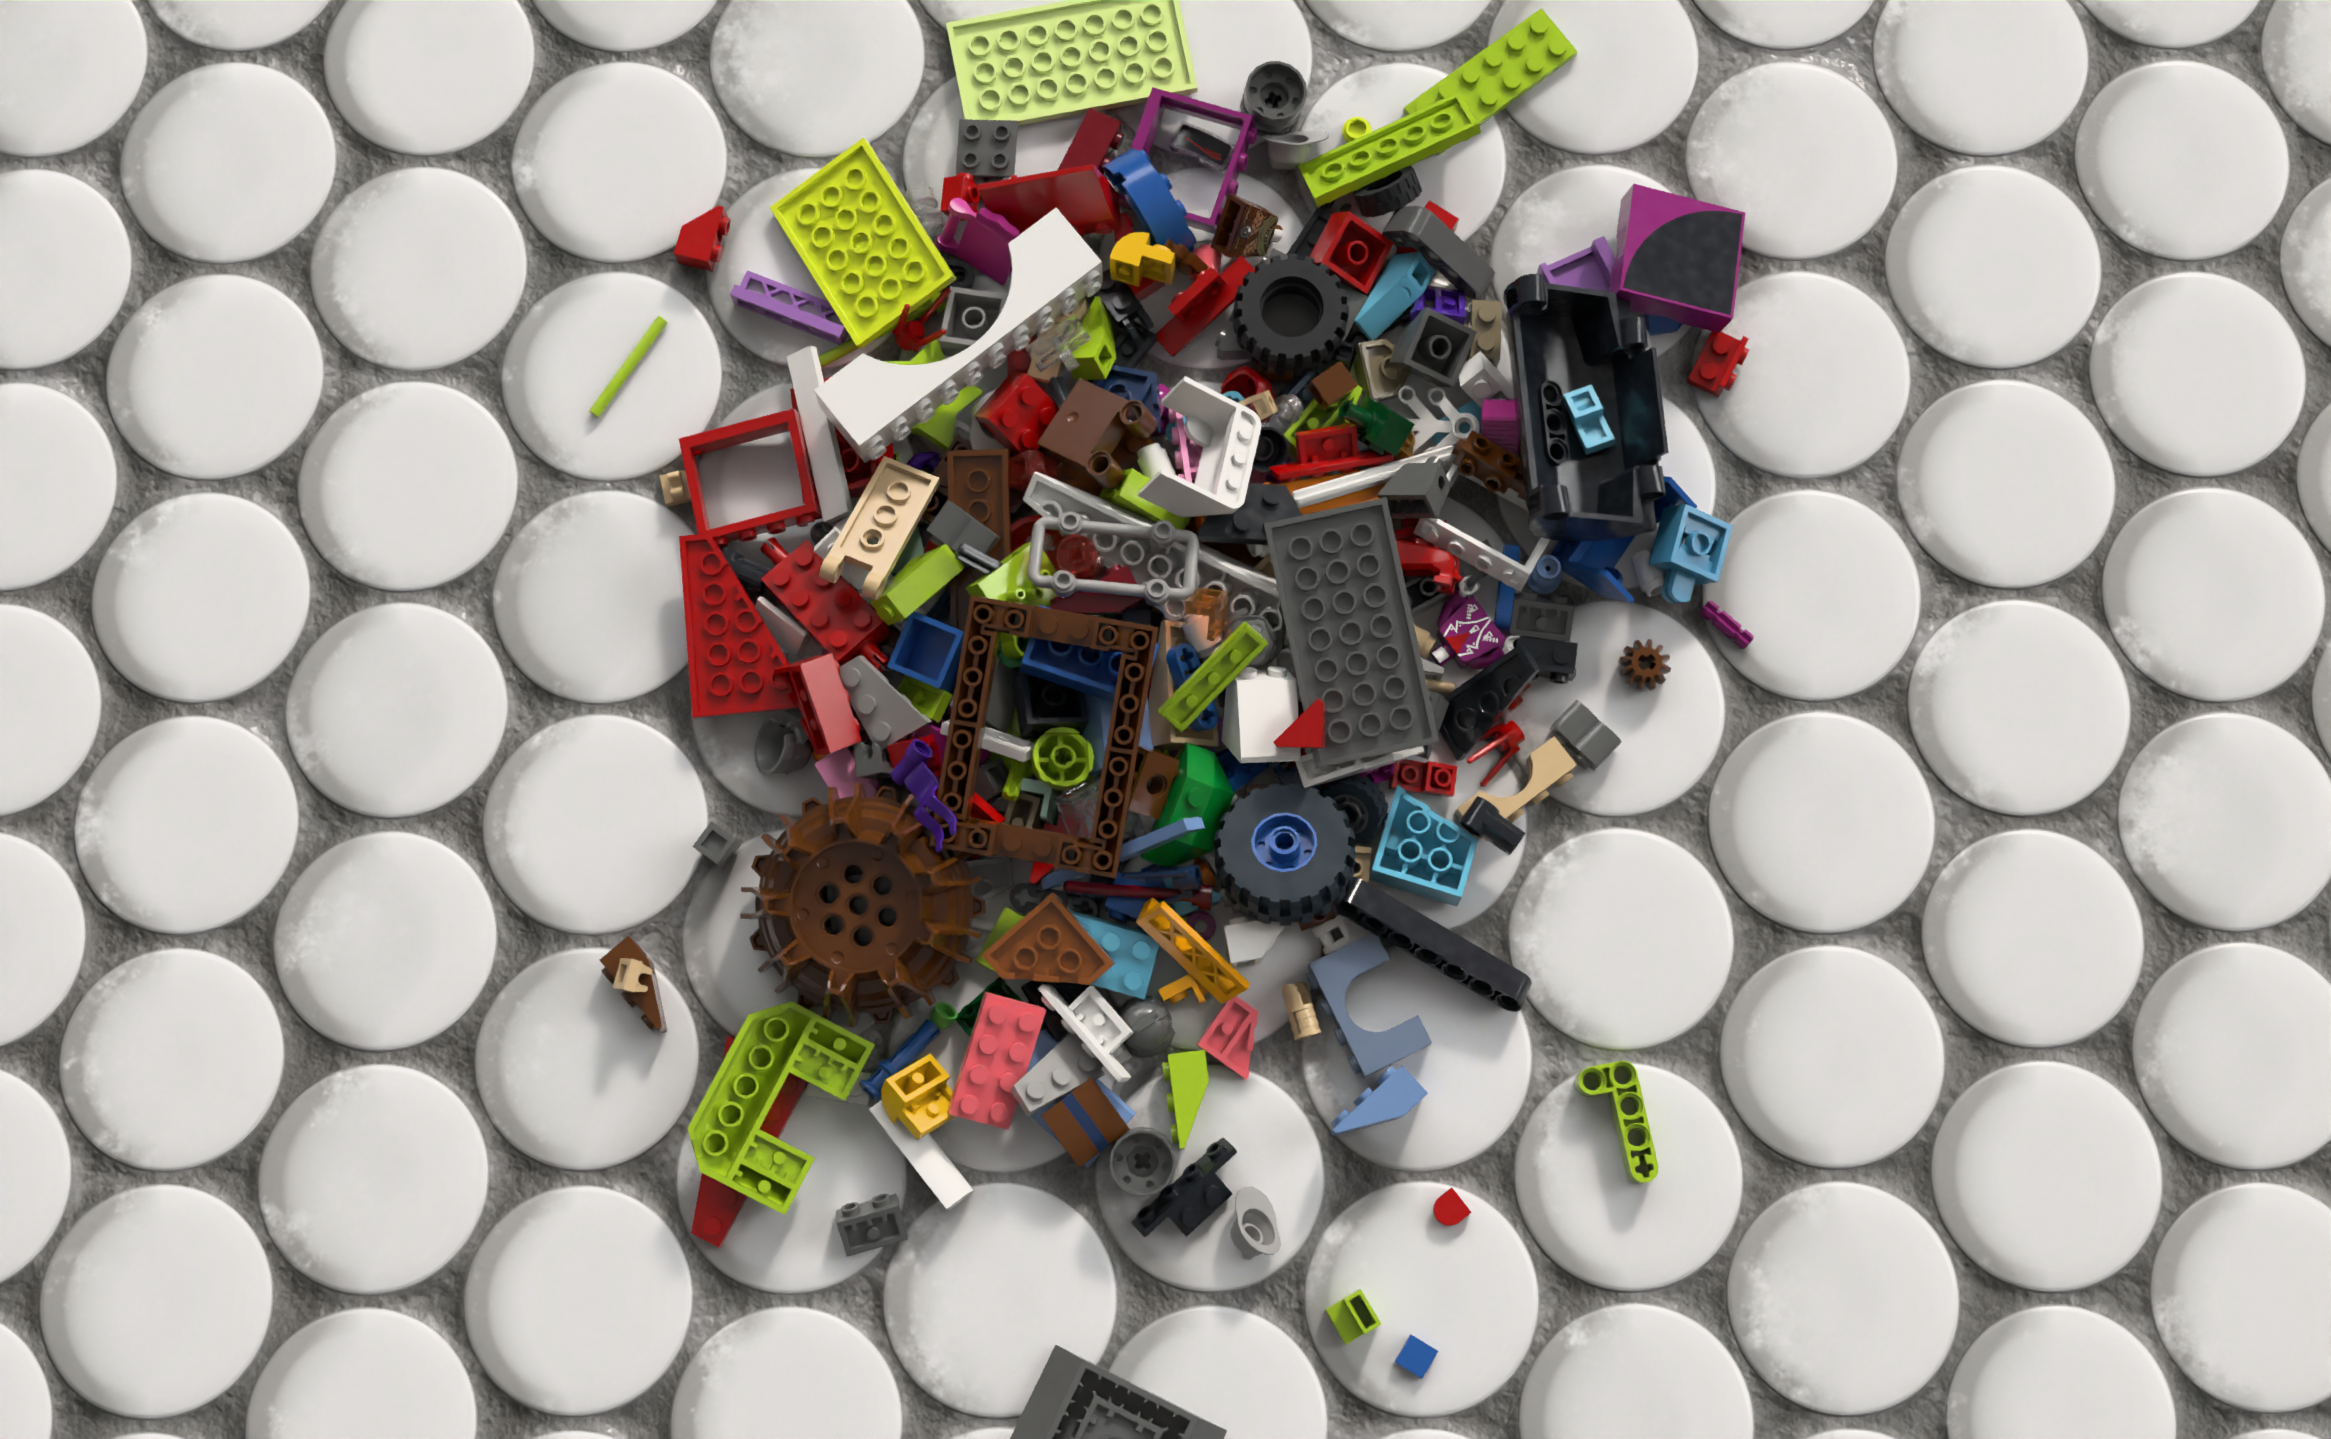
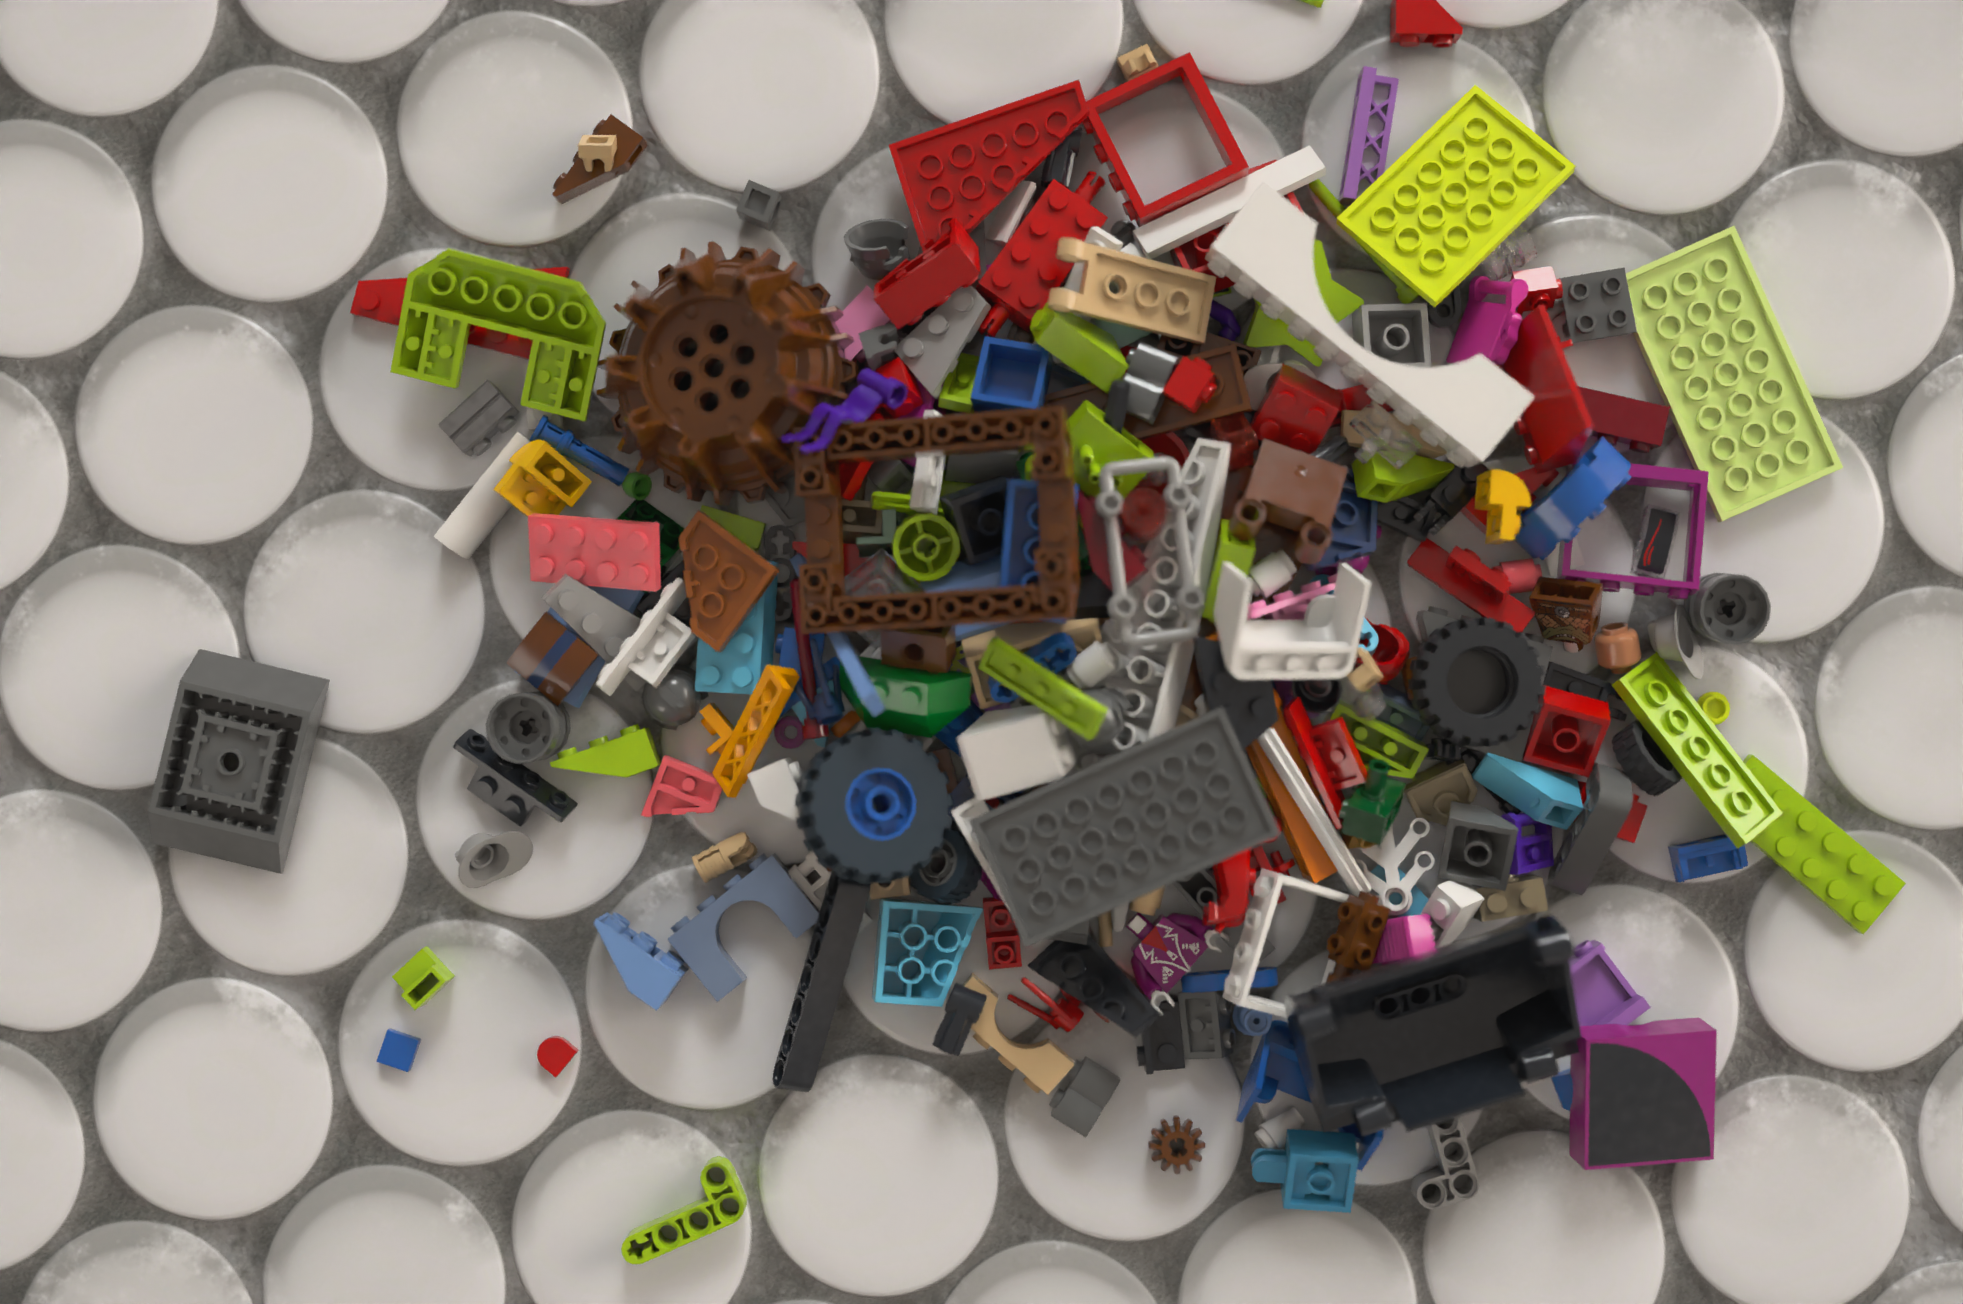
camera: 75 degrees right, 10 degrees up
dark grey bracket [836,1193,908,1257] -> none
red plant [892,288,951,353] -> none
reddish brown plate [1164,239,1209,277] -> none
clear orange panel [1185,588,1229,641] -> none
red slope [1273,698,1326,749] -> none
reddish brown panel [1306,362,1358,411] -> none
dark grey torso [1377,456,1450,518] -> none
medium azure slope [1563,384,1615,455] -> none
red bracket [1686,331,1750,398] -> none
magenta axle [1700,601,1754,649] -> none
none -> flat silver brick [438,380,519,457]
none -> red brick [1162,356,1217,414]
none -> light grey beam [1411,1116,1479,1209]
none -> nougat head [1594,622,1641,674]
none -> blue hinge [1668,834,1748,883]

